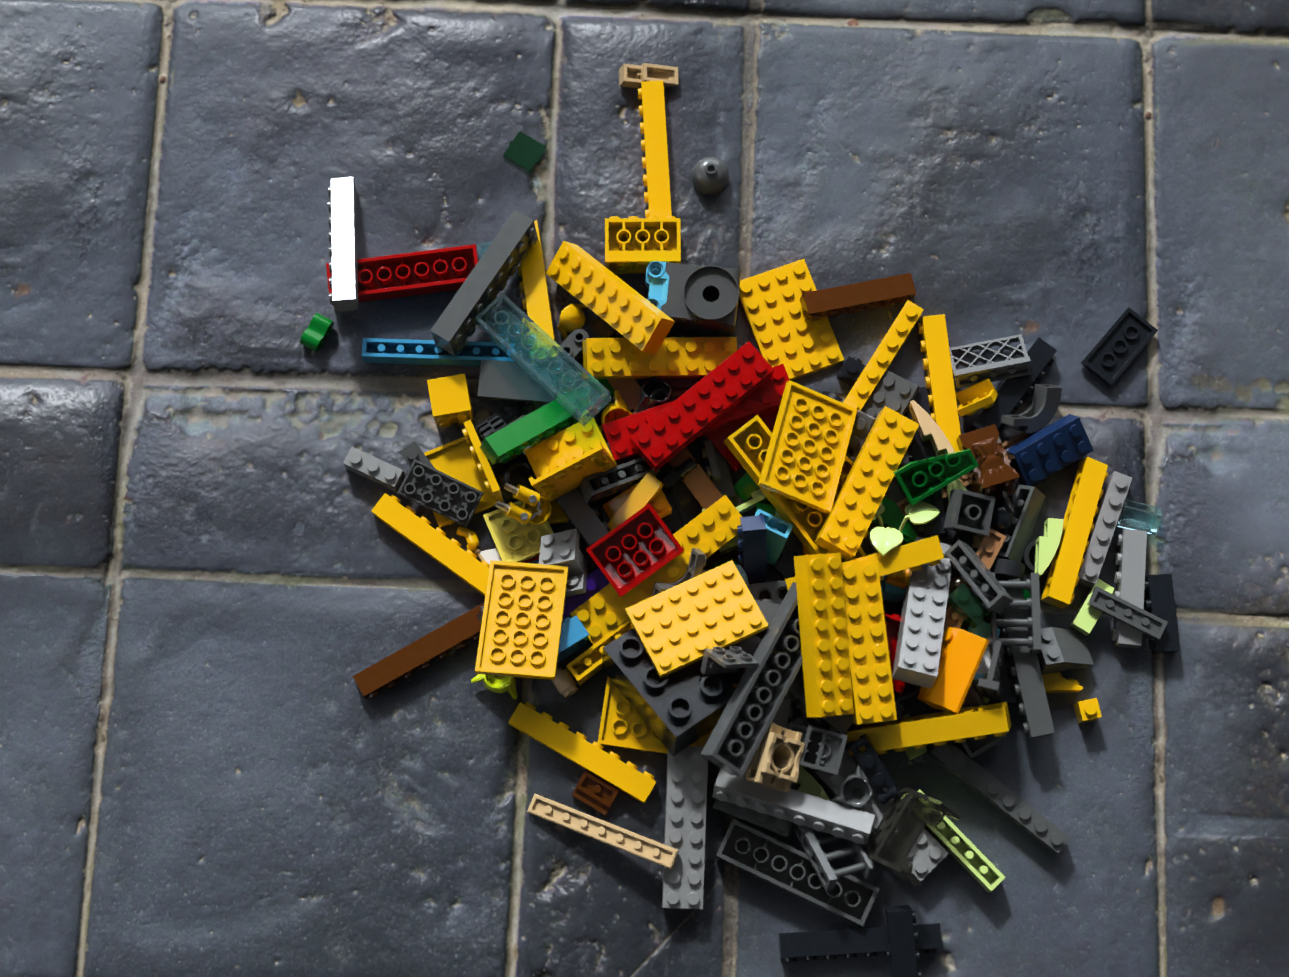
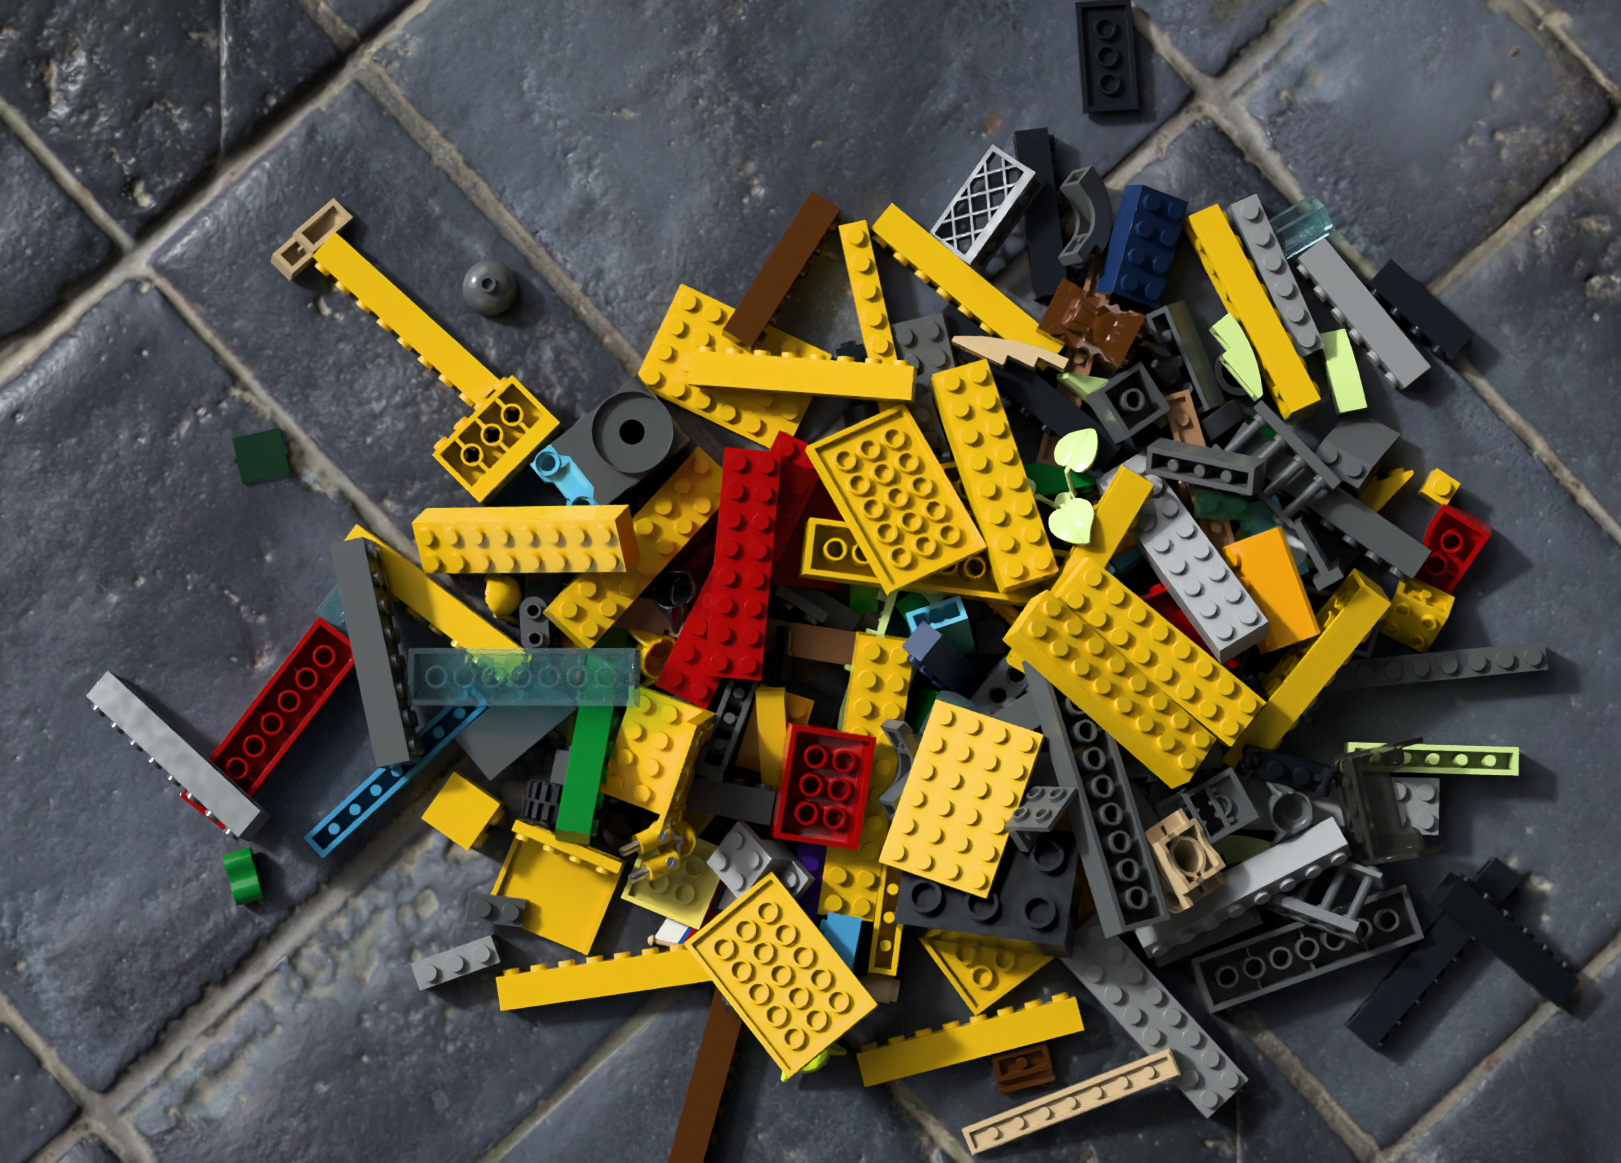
camera: 45 degrees left, 10 degrees up
dark grey tile [397,459,484,528] -> none
yellow arm [456,526,479,551] -> none
green wedge [893,449,979,505] -> none
yellow bracket [956,378,998,417] -> none
dark grey plate [1087,586,1168,640] -> none
none -> yellow brick [688,346,917,403]
none -> yellow bracket [1379,577,1455,653]
none -> red wedge [1414,503,1491,595]

